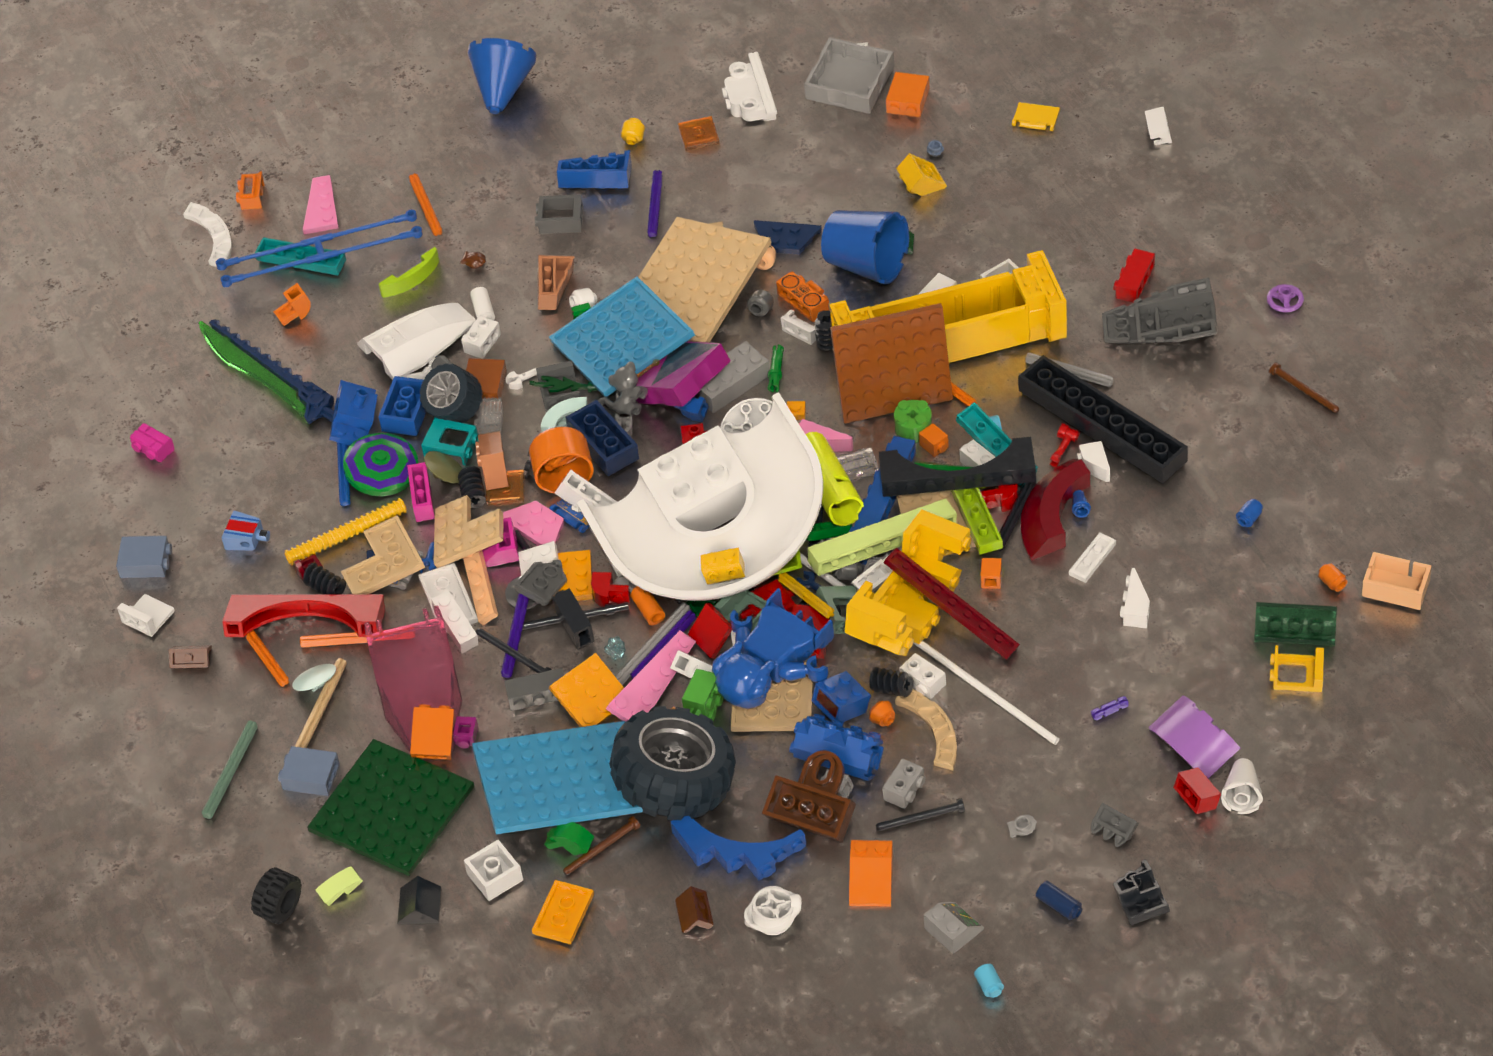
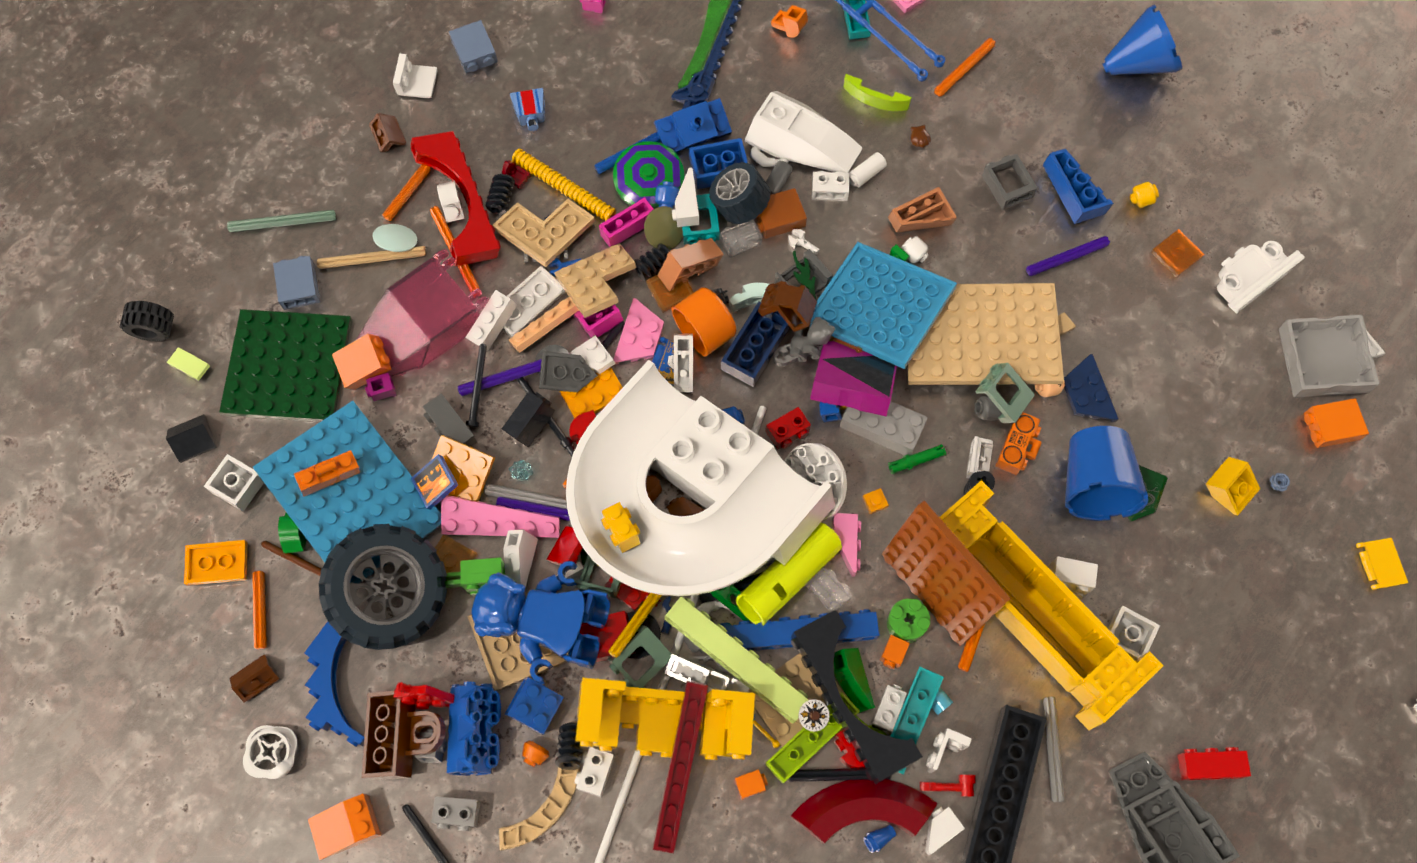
camera: 60 degrees right, 20 degrees up
none -> orange axle [252,571,266,649]
none -> orange piece [294,450,360,497]
none -> red plate [394,682,455,709]
none -> tile [411,454,458,510]
none -> white brick [437,181,464,223]
none -> blue head [655,181,679,208]
none -> white slope [672,168,699,227]
none -> reddish brown piece [758,281,817,332]
none -> piece [799,699,829,731]
none -> white bracket [926,728,972,773]
none -> sand green window [975,363,1035,423]

